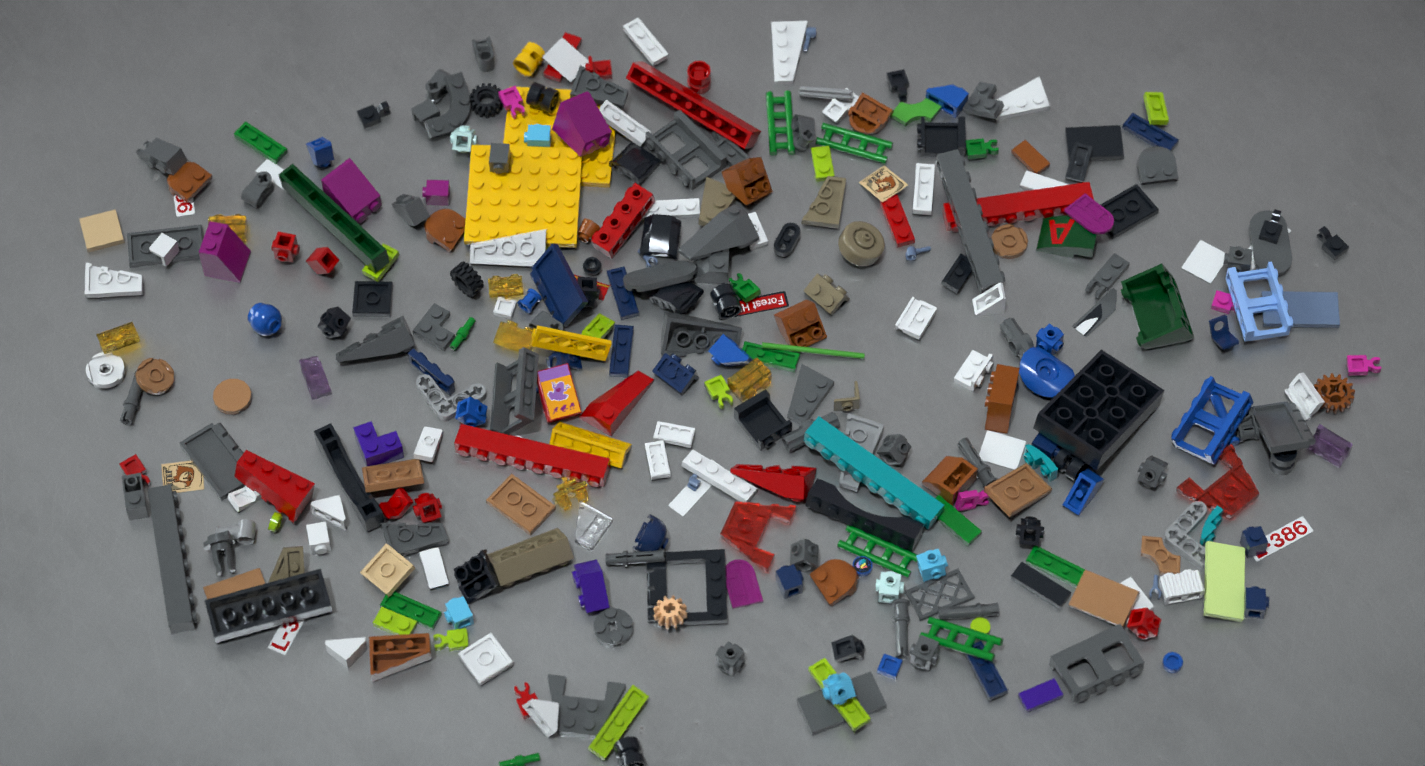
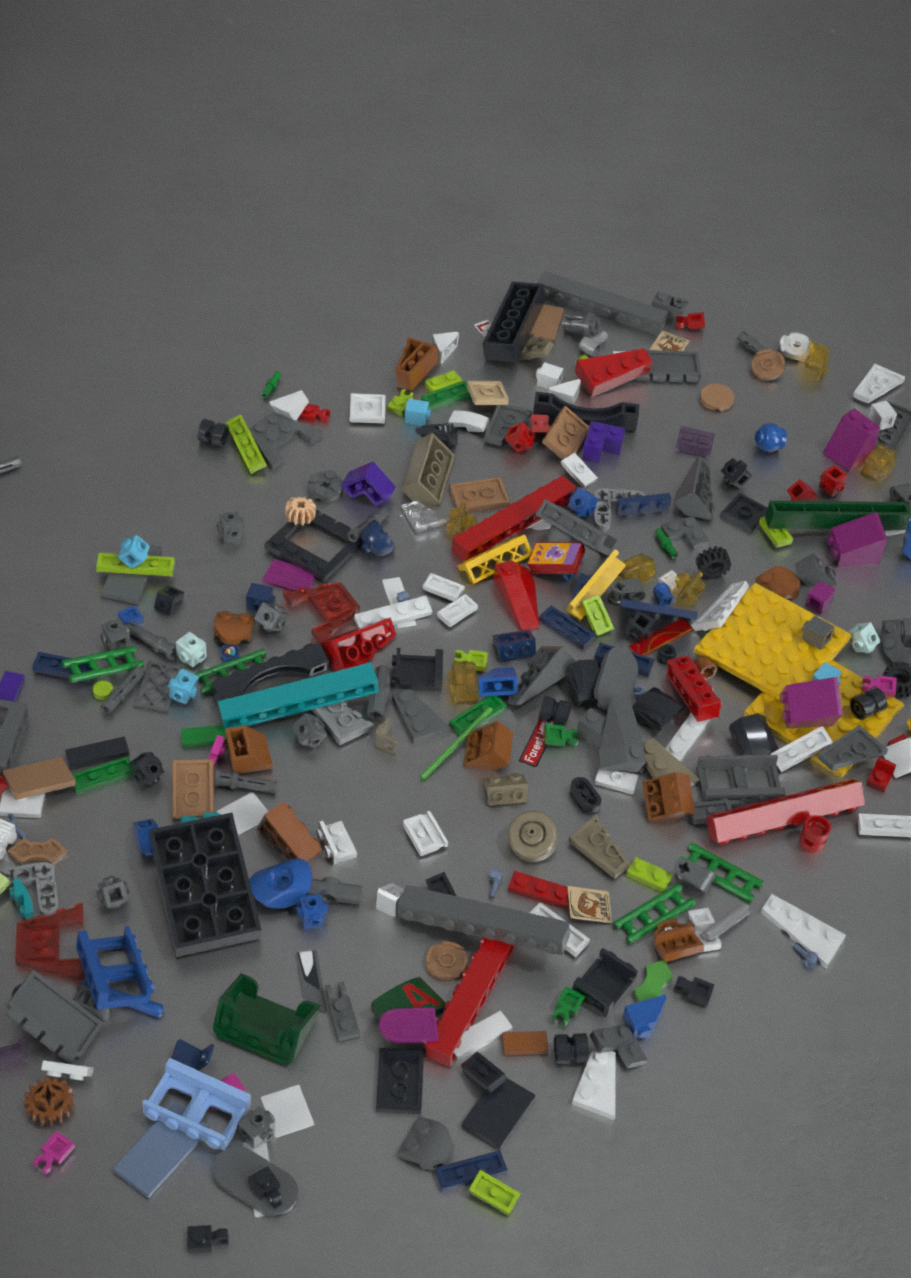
camera: 120 degrees right, 10 degrees down
none -> black wheel [554,1033,589,1064]

